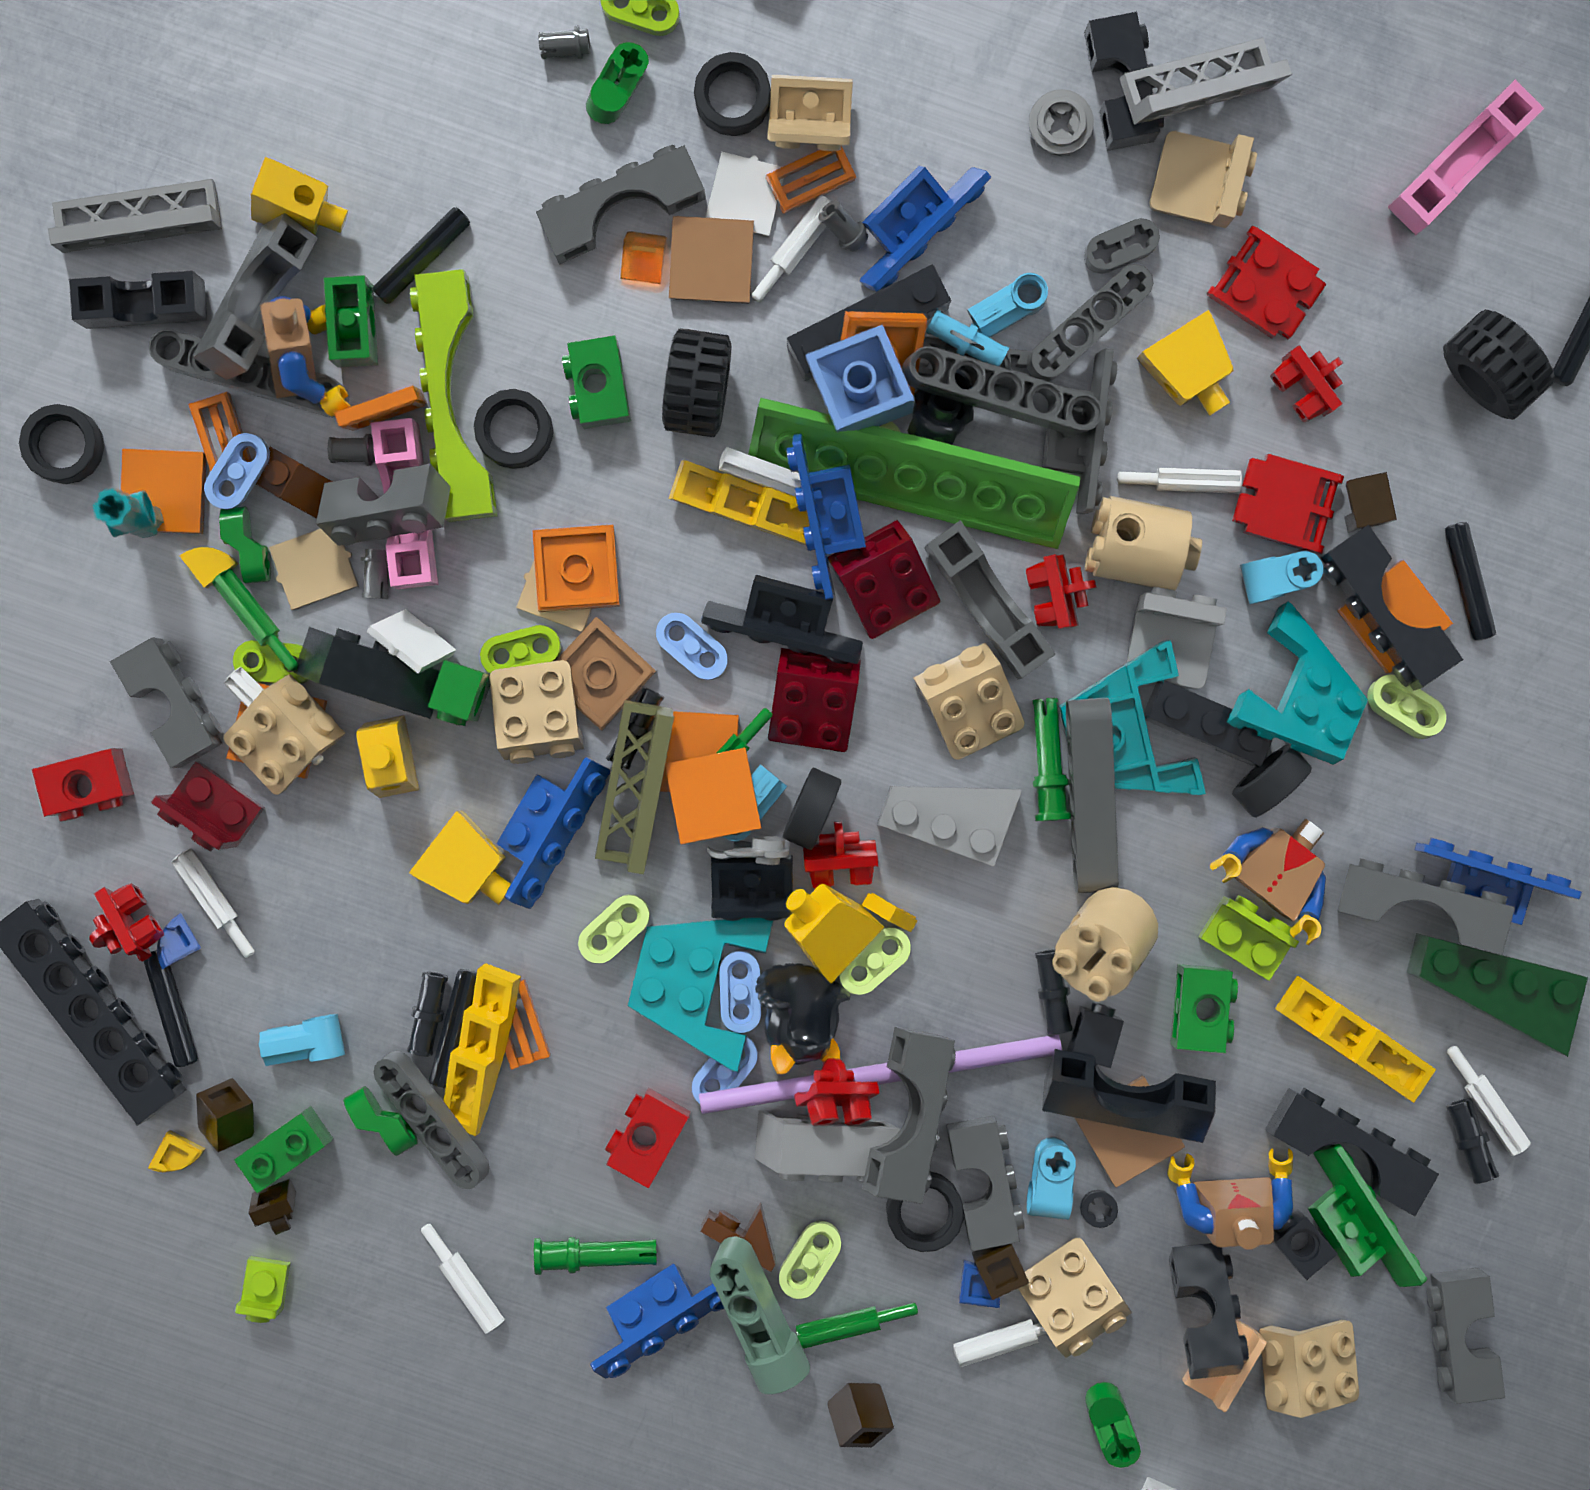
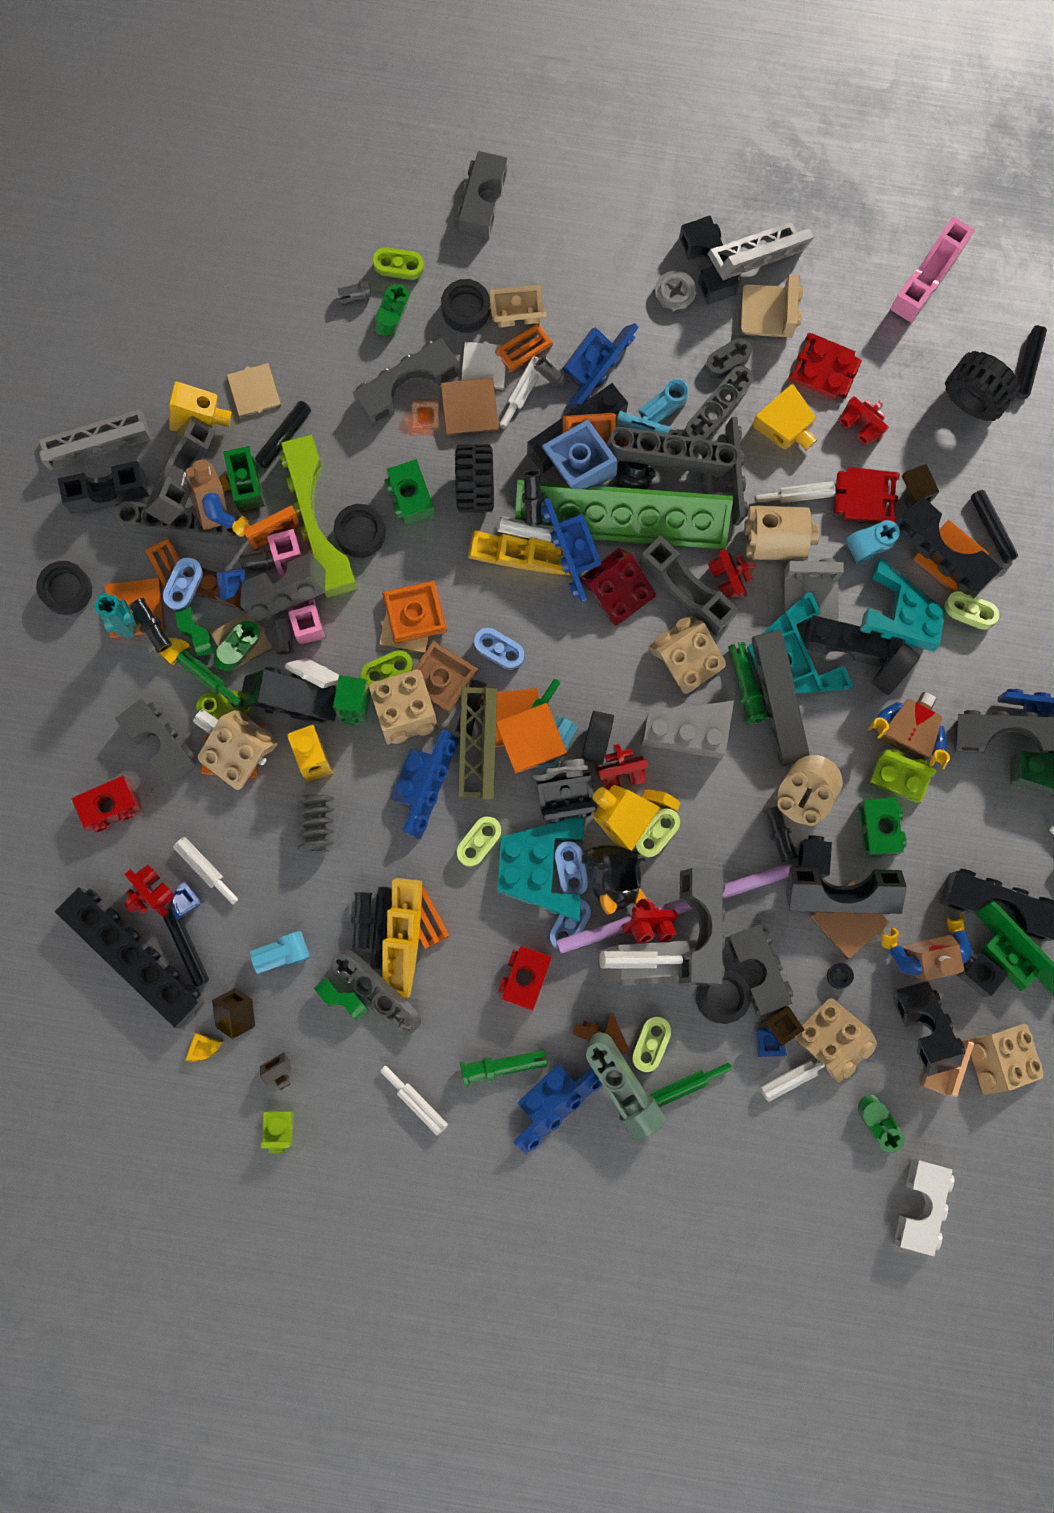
camera: 15 degrees left, 10 degrees down
dark red bracket [151,761,265,851] -> none
green brick [234,1106,334,1193] -> none
yellow torso [409,810,511,905] -> none
black bracket [701,575,863,664] -> none
dark red bracket [768,648,861,752] -> none
dark brown panel [827,1383,894,1448] -> none
medium azure piece [1026,1137,1076,1220] -> none
yellow slope [1275,976,1436,1103] -> none
none -> black pin [129,598,172,653]
none -> green piece [214,621,260,671]
none -> blue tile [217,569,245,600]
none -> tan piece [227,363,281,418]
none -> dark grey piece [298,794,334,853]
none -> black pin [522,469,544,526]
none -> white axle [599,951,683,969]

